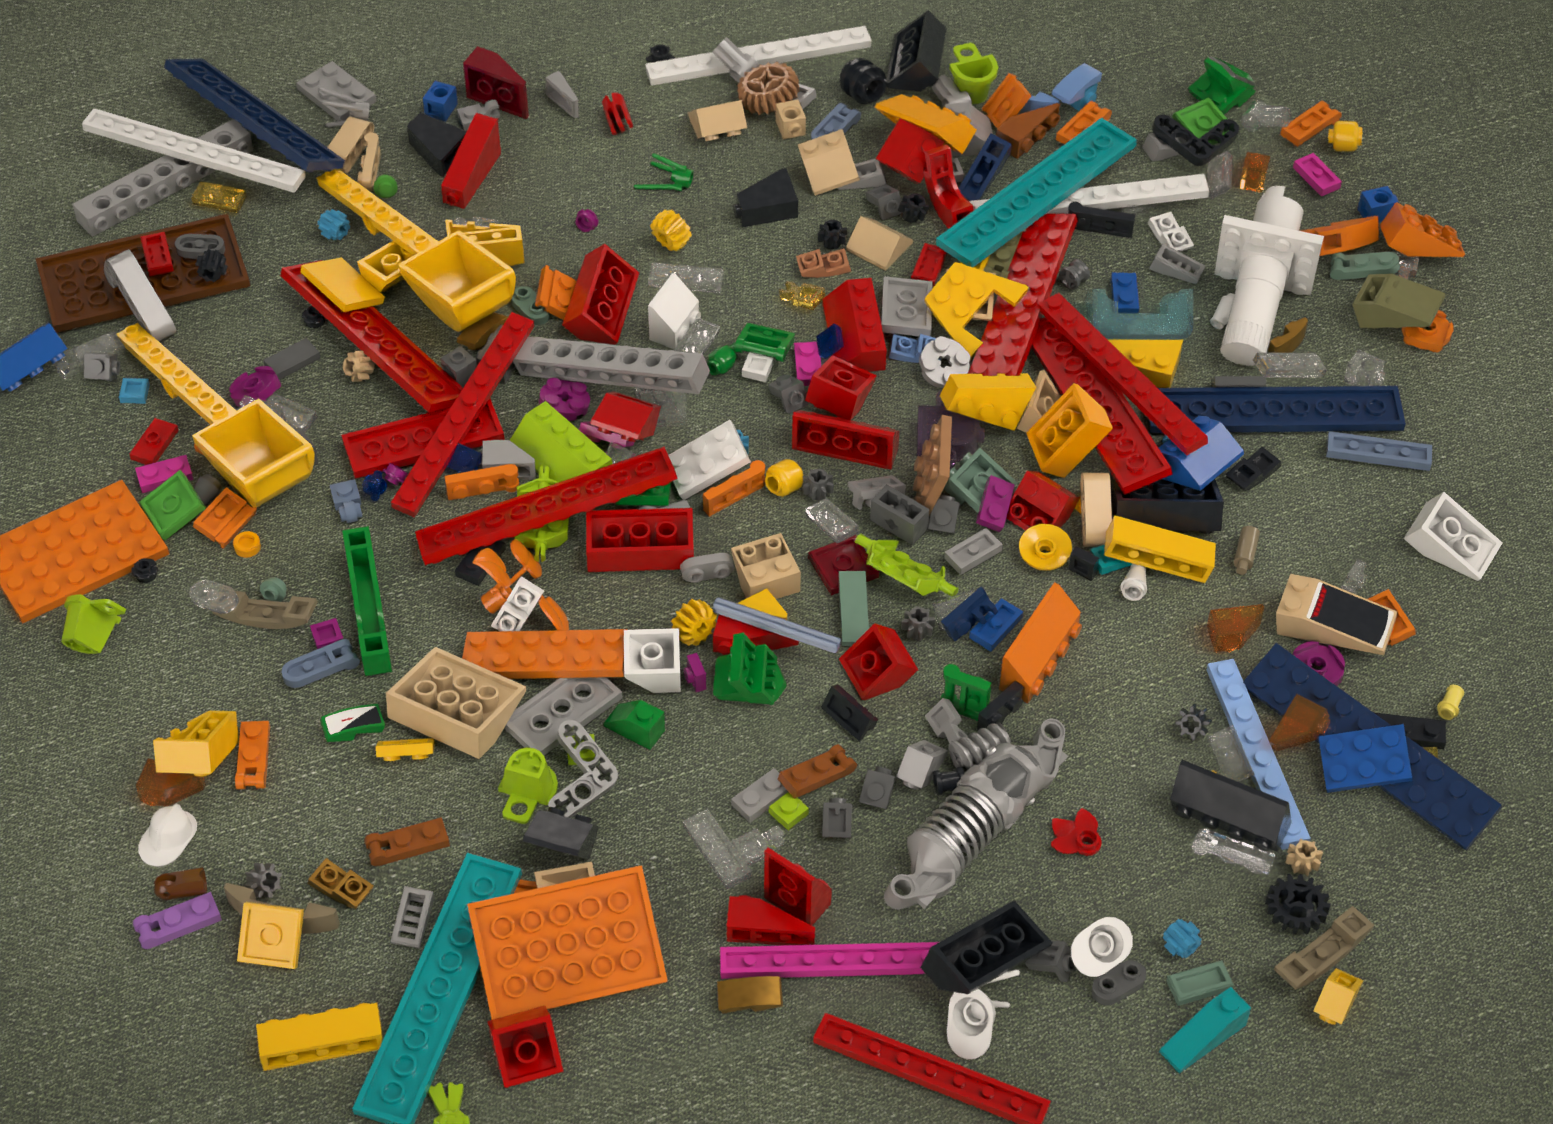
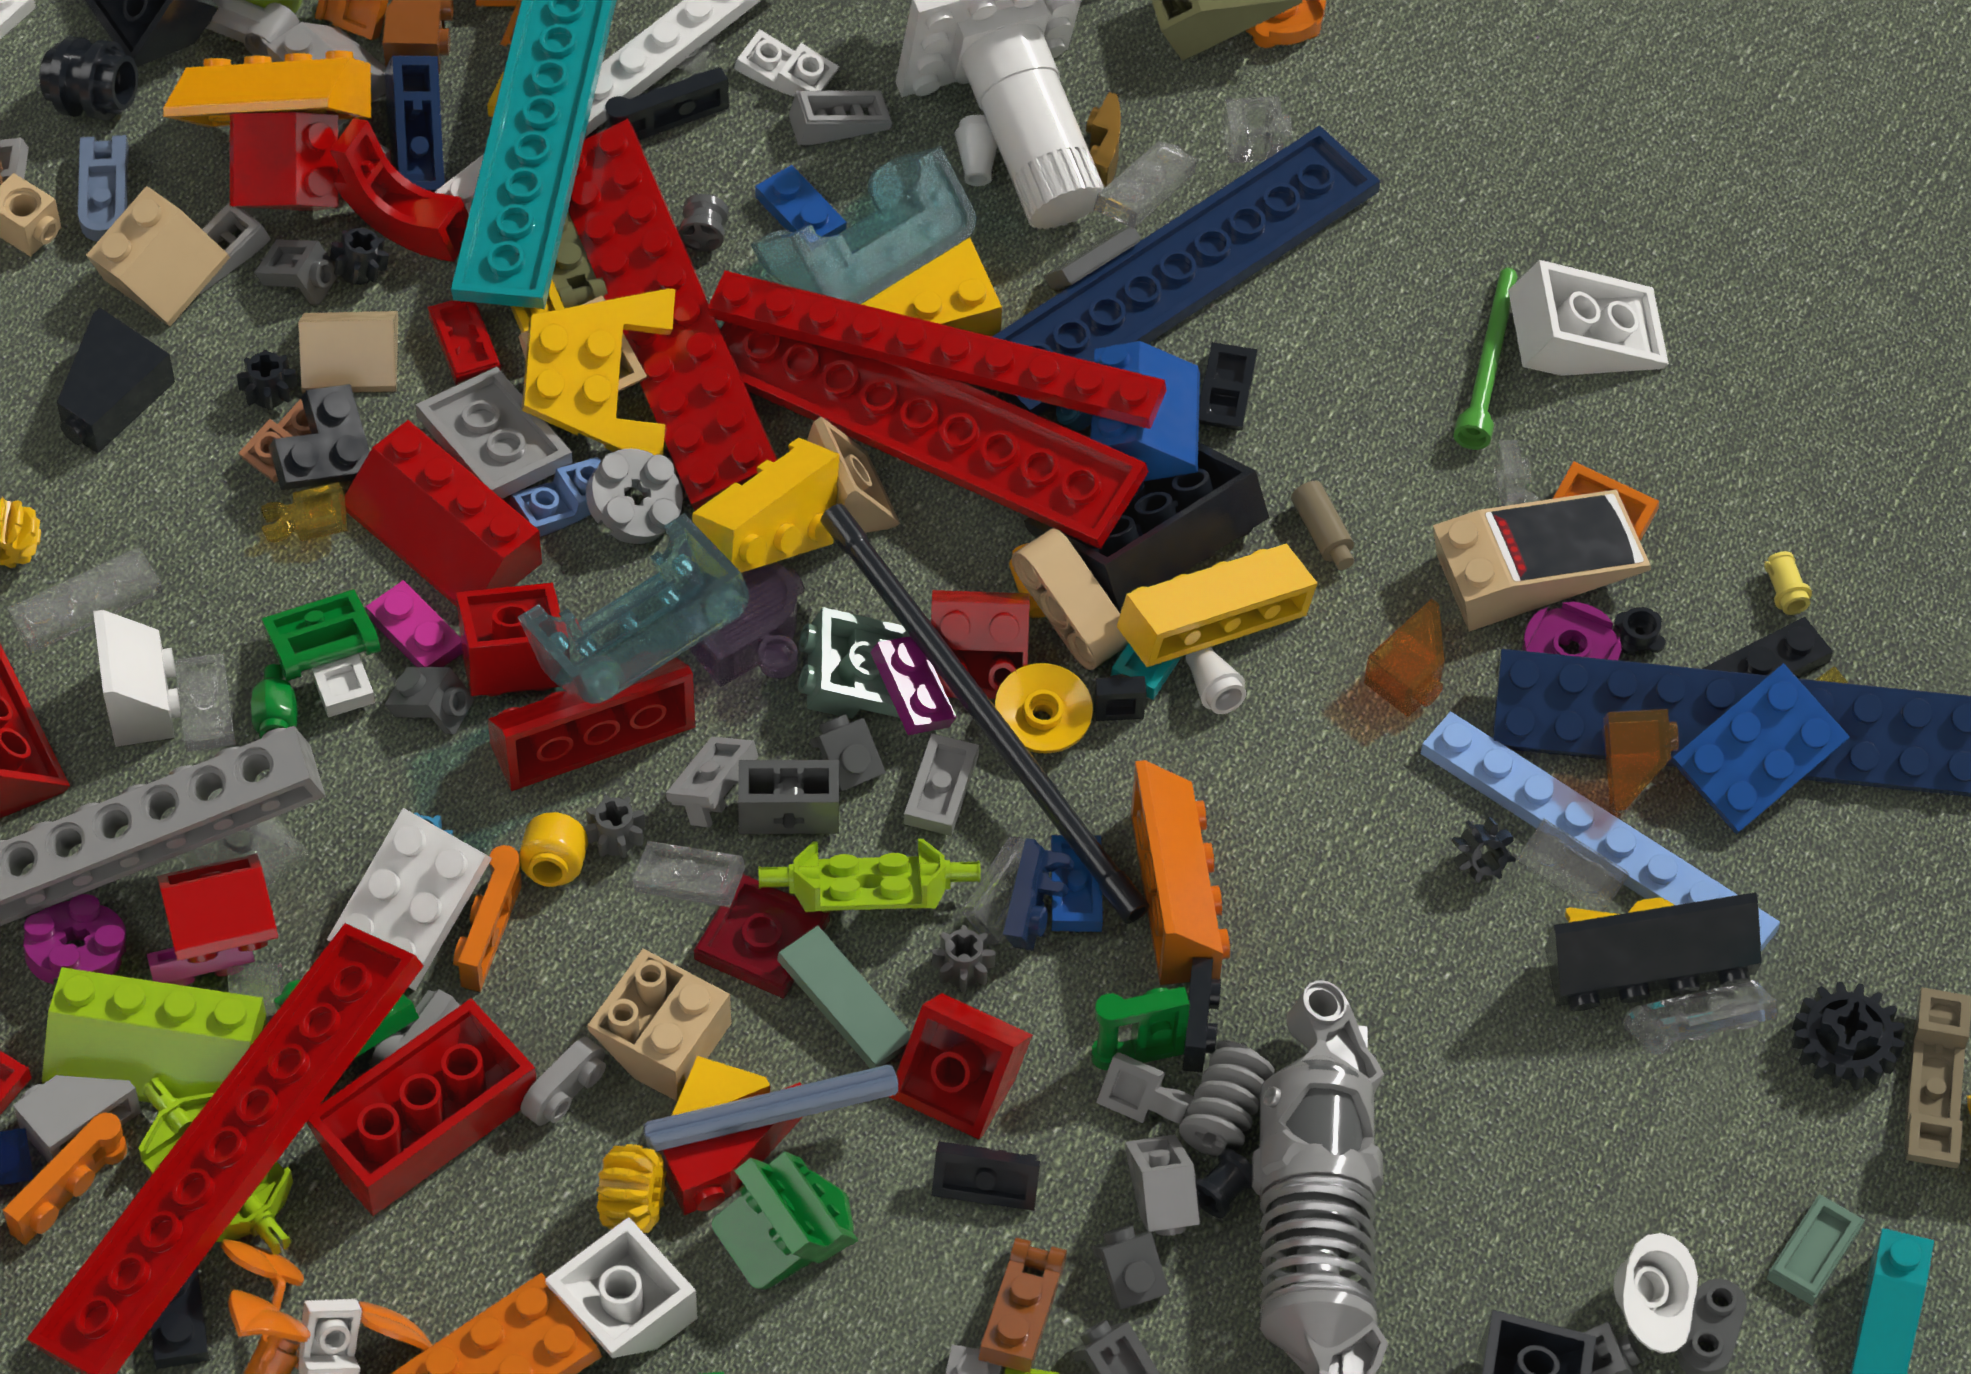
camera: 40 degrees left, 5 degrees up
magenta plate [683,653,706,693] -> none
clear blue plate [816,324,844,359] -> none
medium nougat plate [913,415,952,515] -> none
light orange slope [1026,383,1113,478] -> none
red plate [1051,808,1102,856] -> none
dark azure gear [1162,919,1202,958] -> none
tan gear [1285,839,1323,876] -> none
sand blue plate [1326,431,1432,471] -> none
none -> black plate [269,384,370,490]
none -> clear light blue windscreen [518,514,749,704]
none -> black piece [820,504,1150,924]
none -> bright green piece [1453,268,1517,450]
none -> black plate [1614,607,1666,654]

